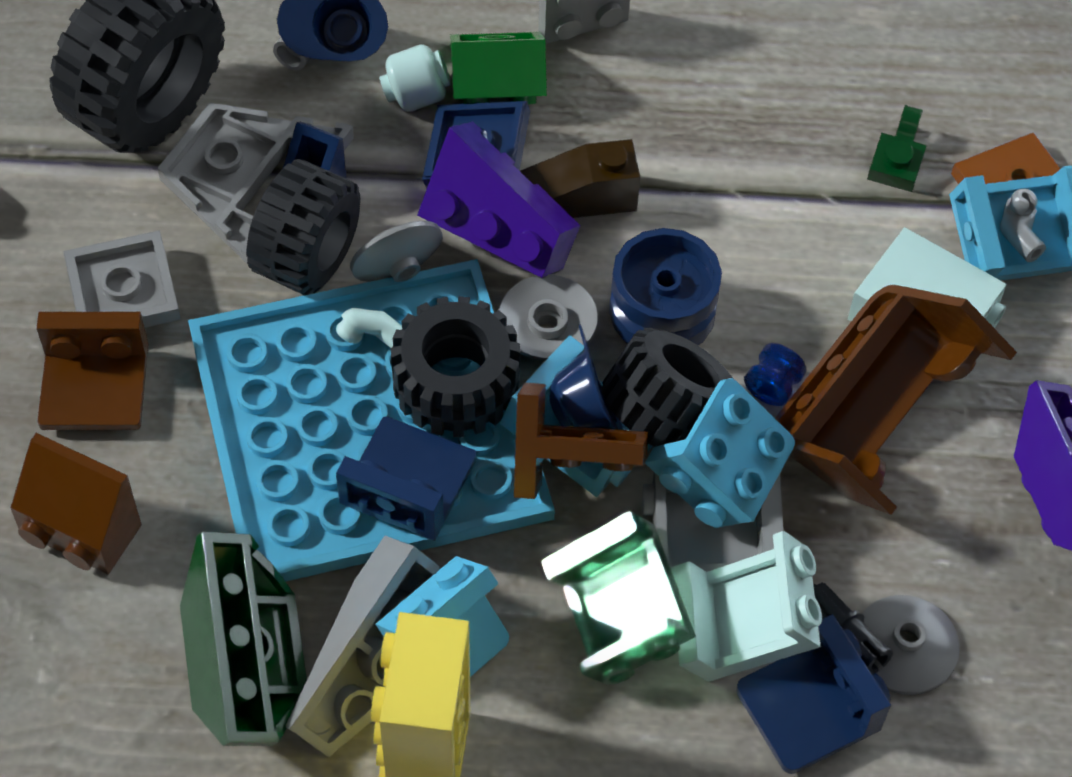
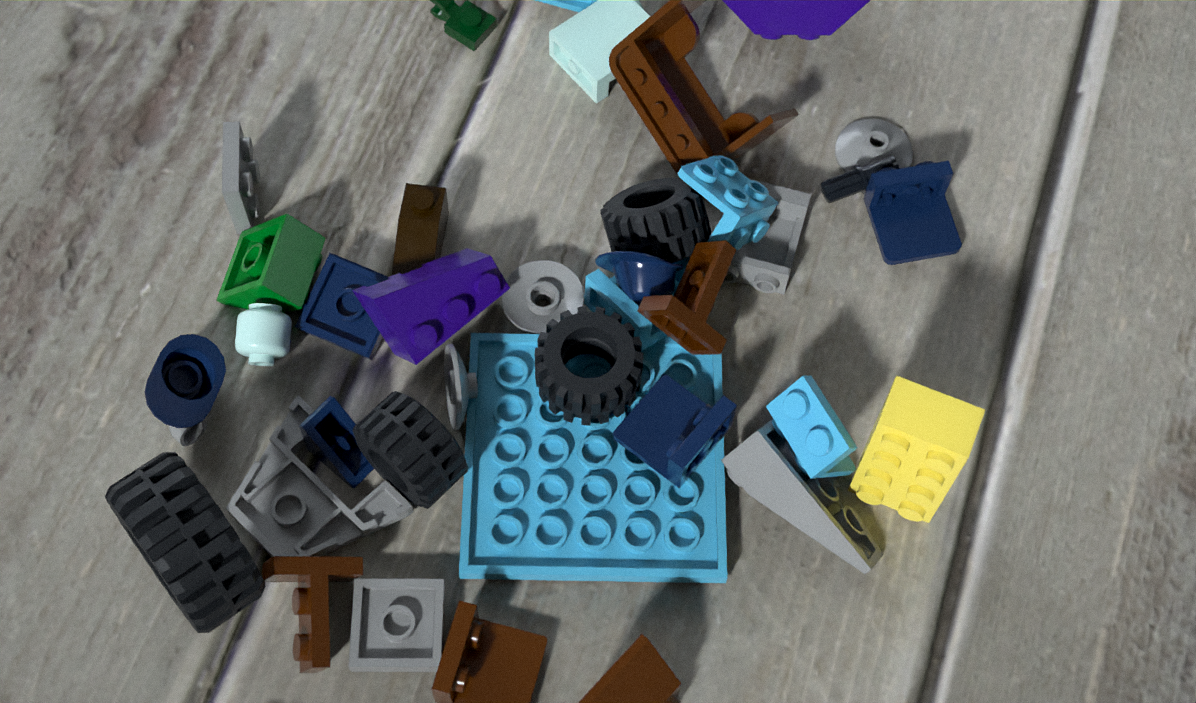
camera: 75 degrees left, 5 degrees up
dark green wedge [180,532,307,746] -> none
light aqua arm [336,308,402,348] -> none
clear green panel [542,511,696,685] -> none
dark blue wheel [609,228,722,345] -> none
light aqua panel [672,531,822,682] -> none
clear blue wheel [744,343,807,406] -> none
none -> reddish brown bracket [262,556,364,673]

